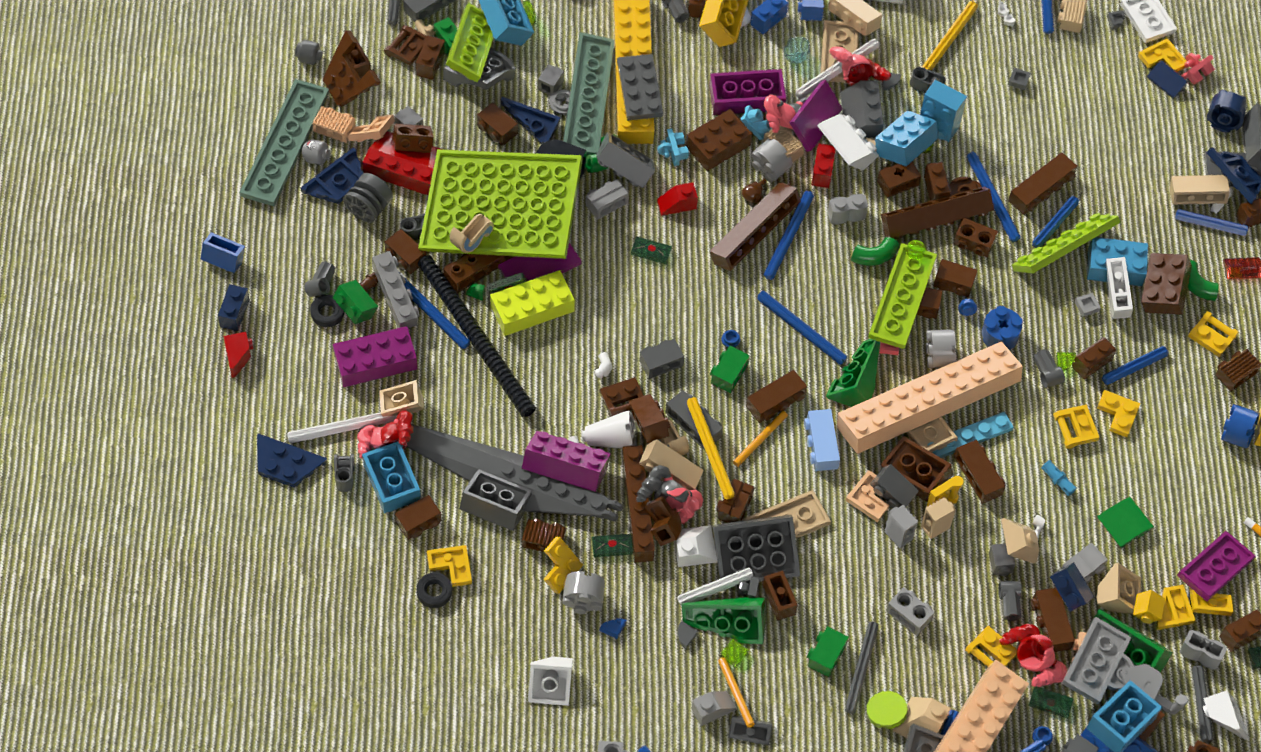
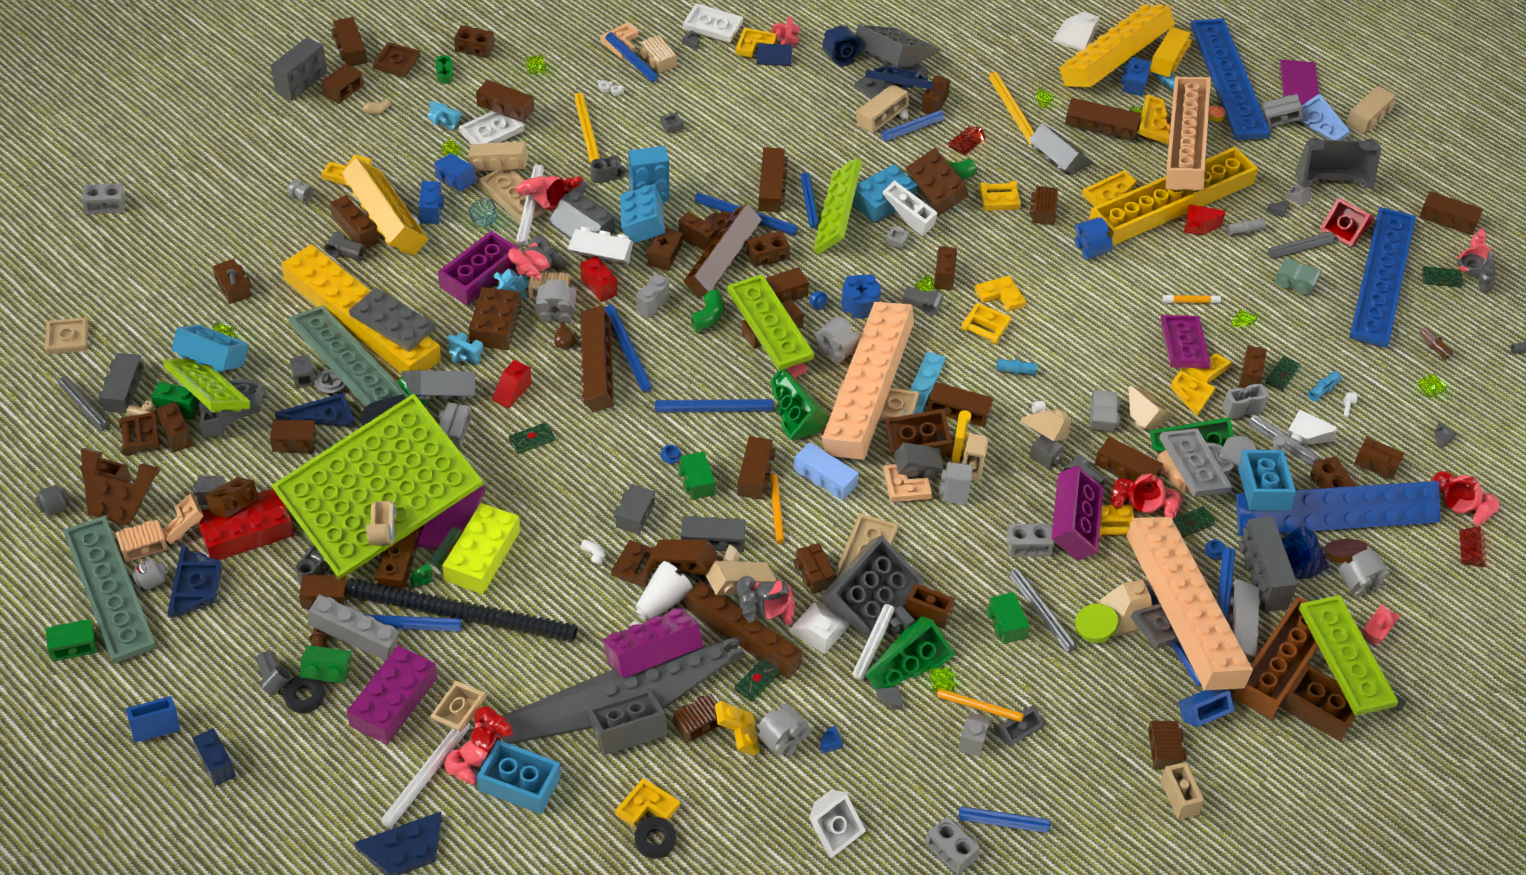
camera: 45 degrees left, 10 degrees down
red slope [223,332,254,378] -> none
dark grey piece [334,454,355,492] -> none
dark grey wheel [343,173,393,223] -> none
reddish brown brick [395,495,442,540] -> none
reddish brown brick [645,496,682,546] -> none
yellow axle [687,397,735,500] -> none
magenta tile [789,80,843,152] -> none
clear neon green tile [906,240,926,259] -> none
dark blue brick [1050,562,1094,612] -> none
green slope [1097,497,1154,549] -> none
blue axle [1102,346,1169,385] -> none
yellow brick [1133,590,1165,624] -> none
none -> green brick [46,619,98,662]
none -> magenta brick [1051,465,1103,561]

